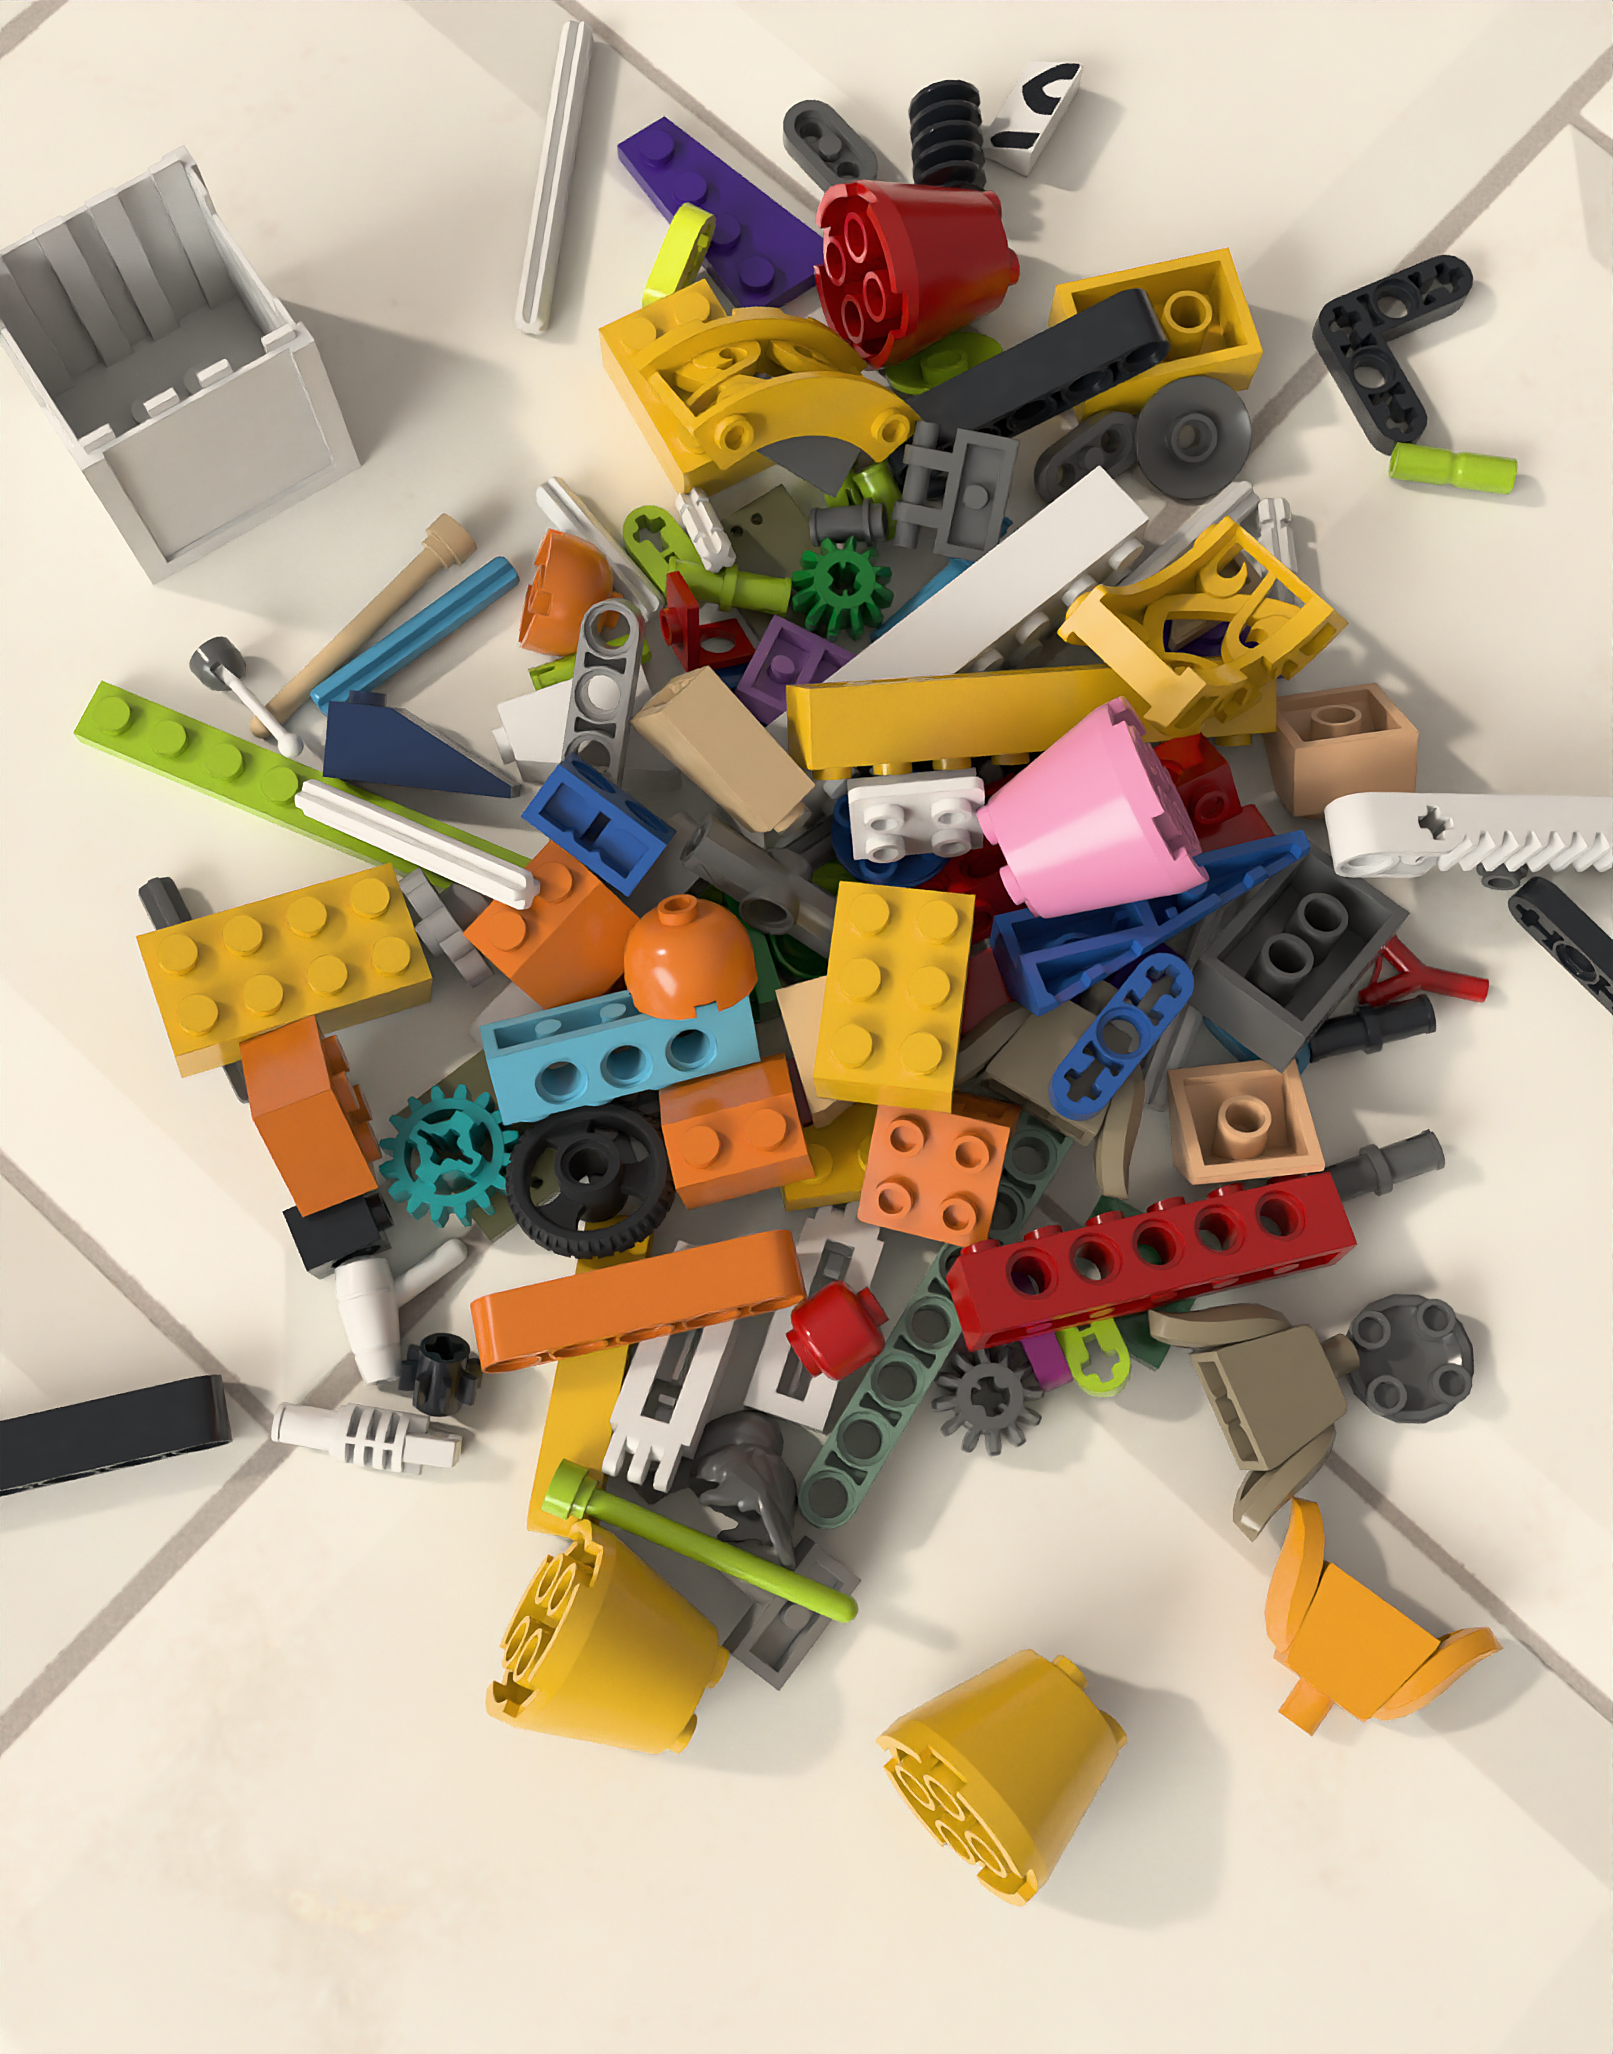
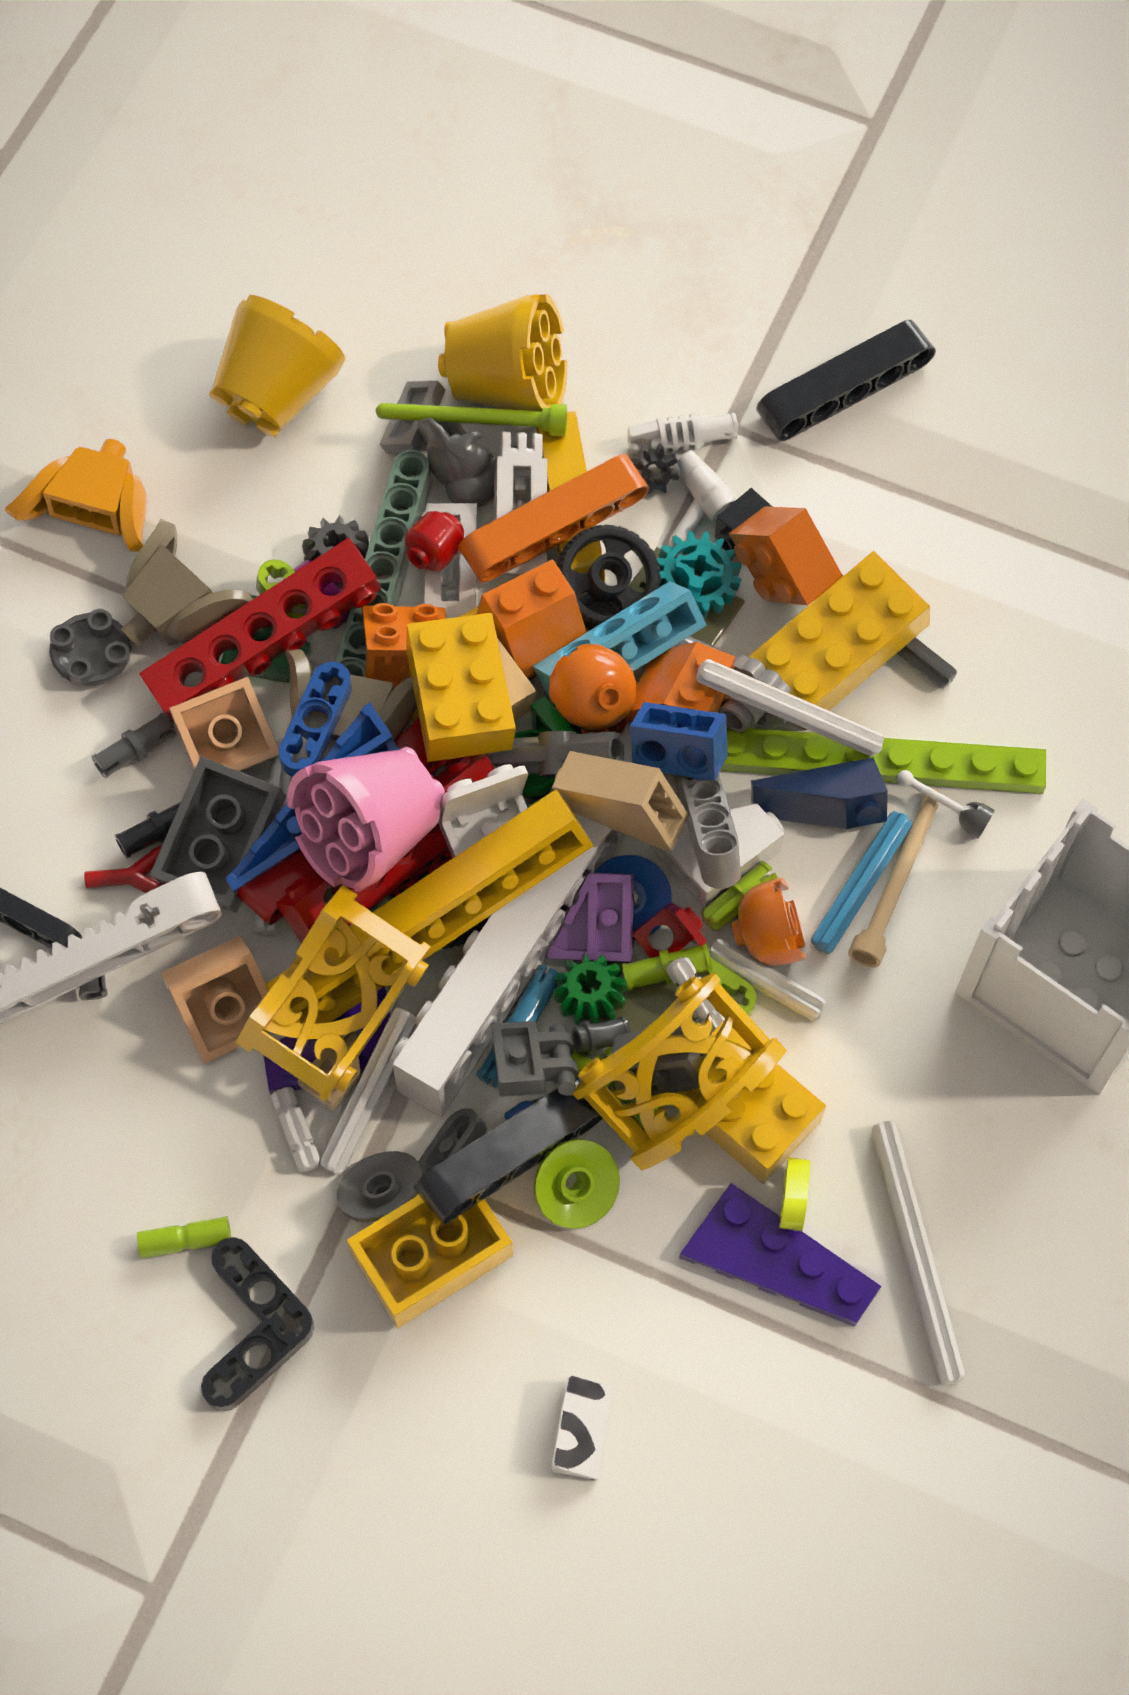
camera: 165 degrees right, 10 degrees down
dark grey plate [783,100,878,193] -> none
red cone [814,179,1020,371] -> none
black piece [908,80,987,192] -> none

